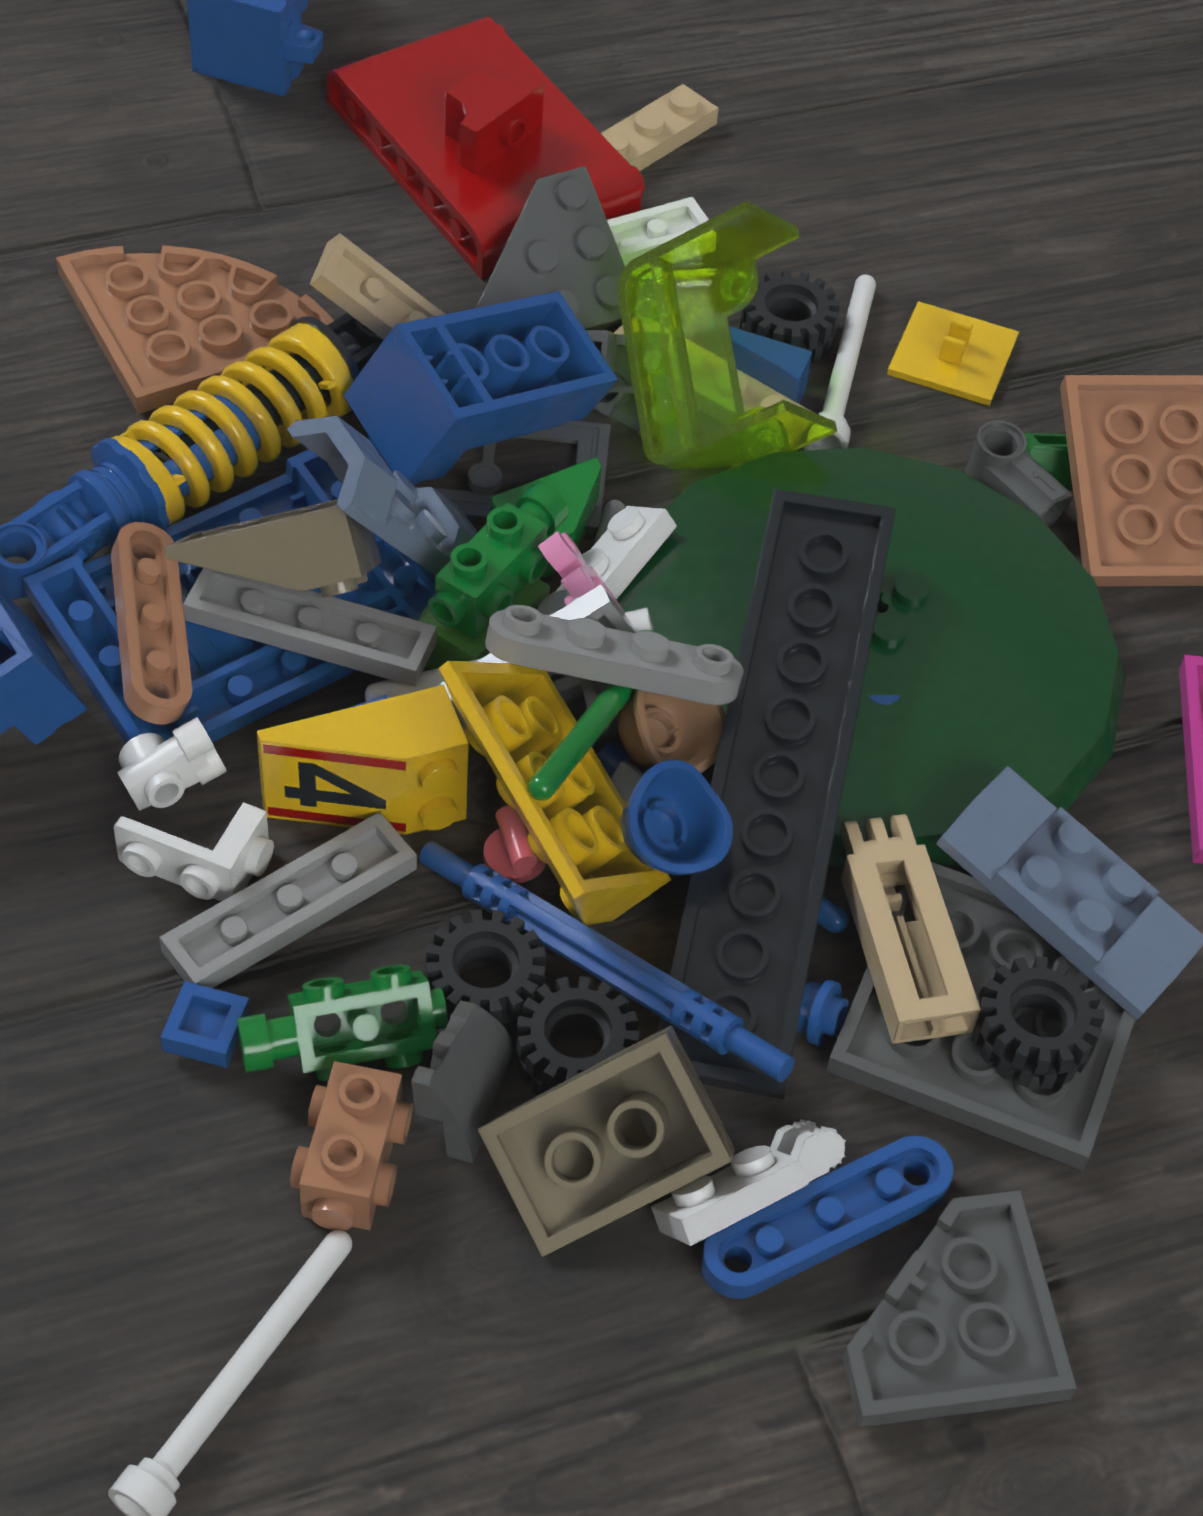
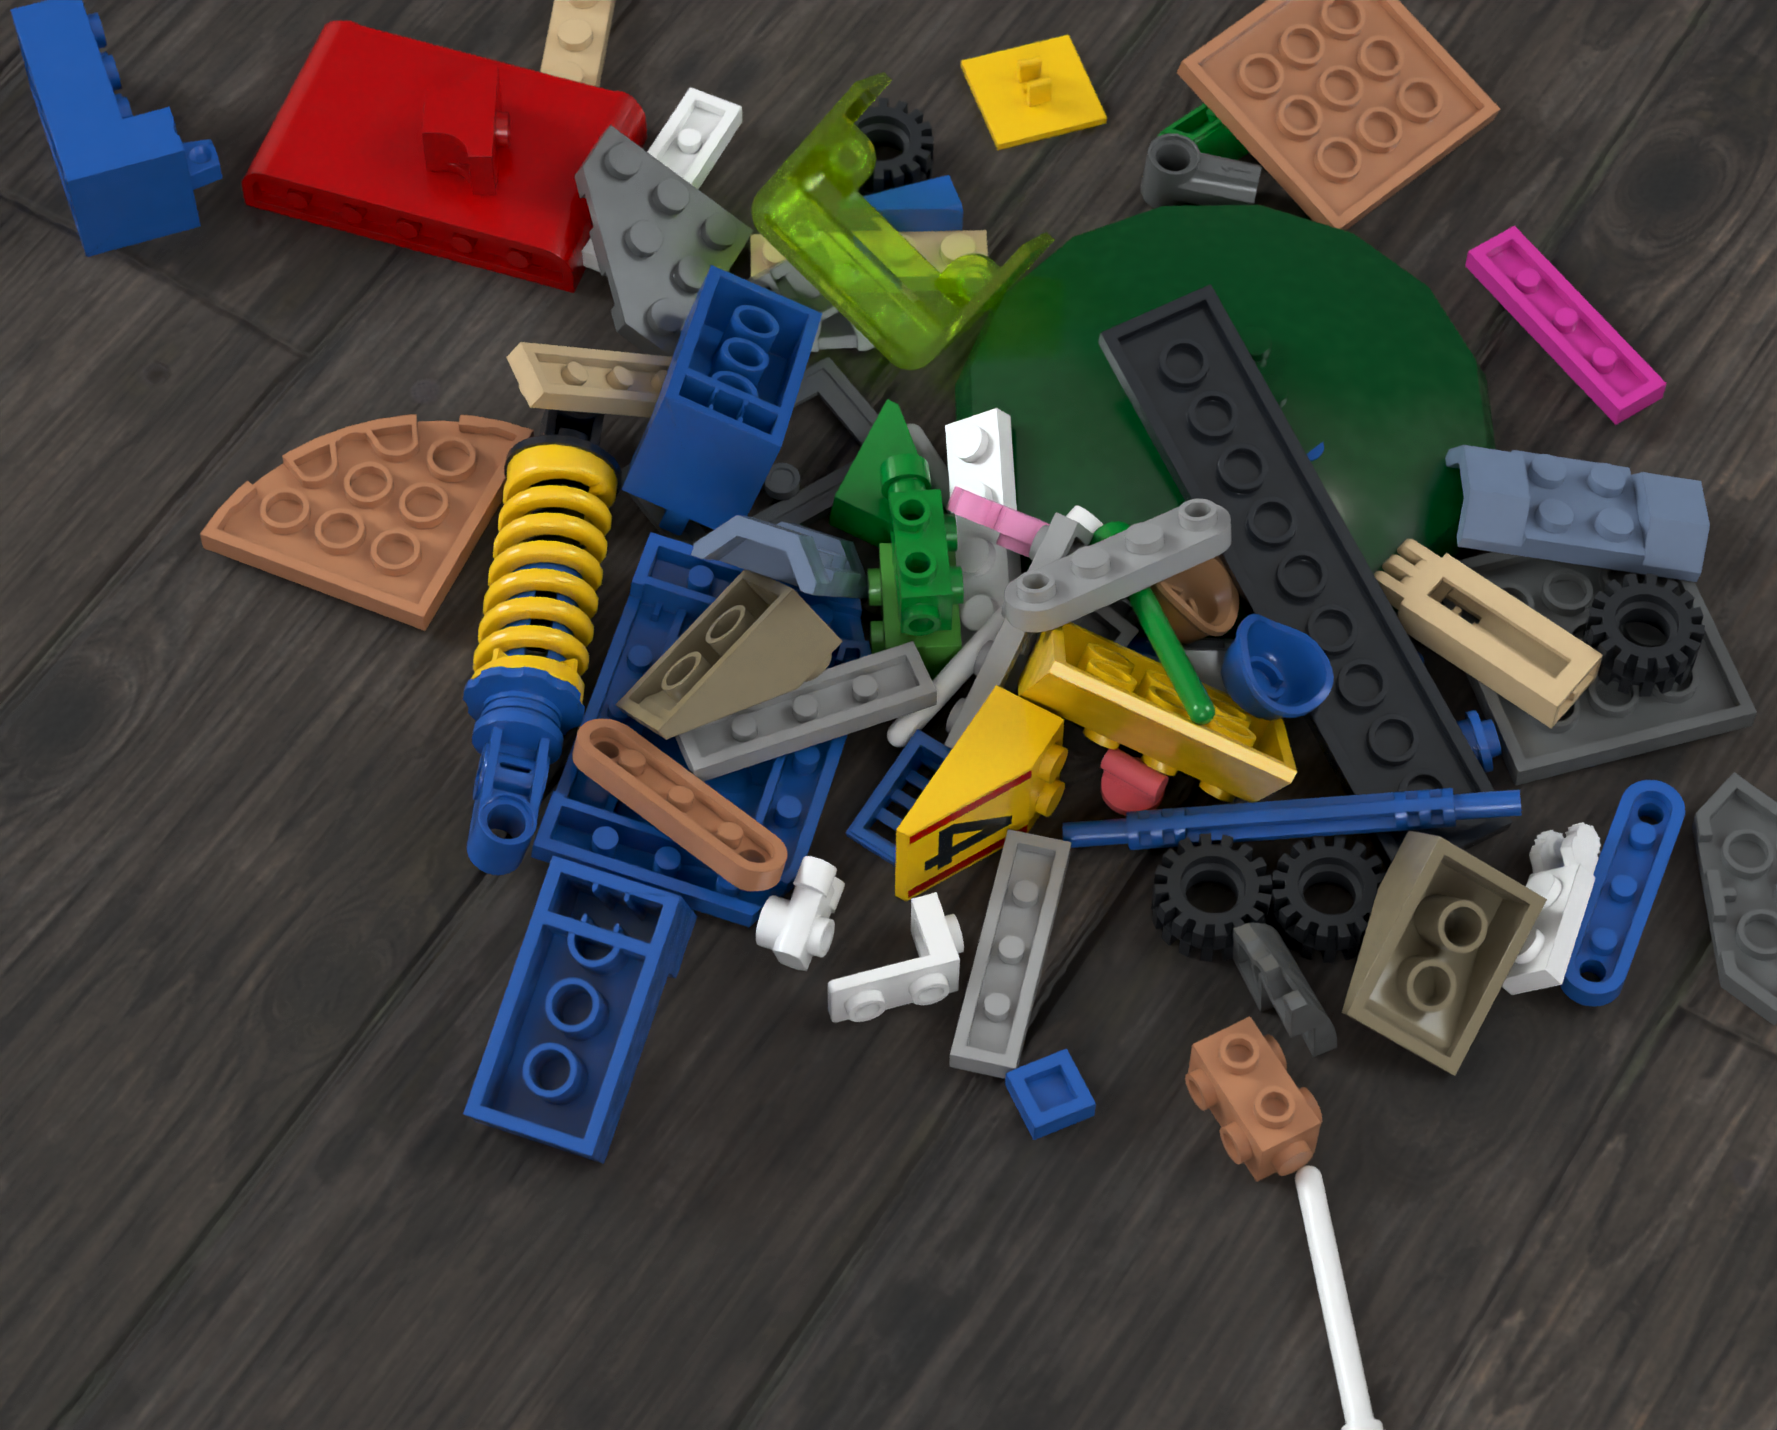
camera: 35 degrees left, 5 degrees up
green brick [237,965,448,1081] -> none
white piece [803,274,876,451] -> none

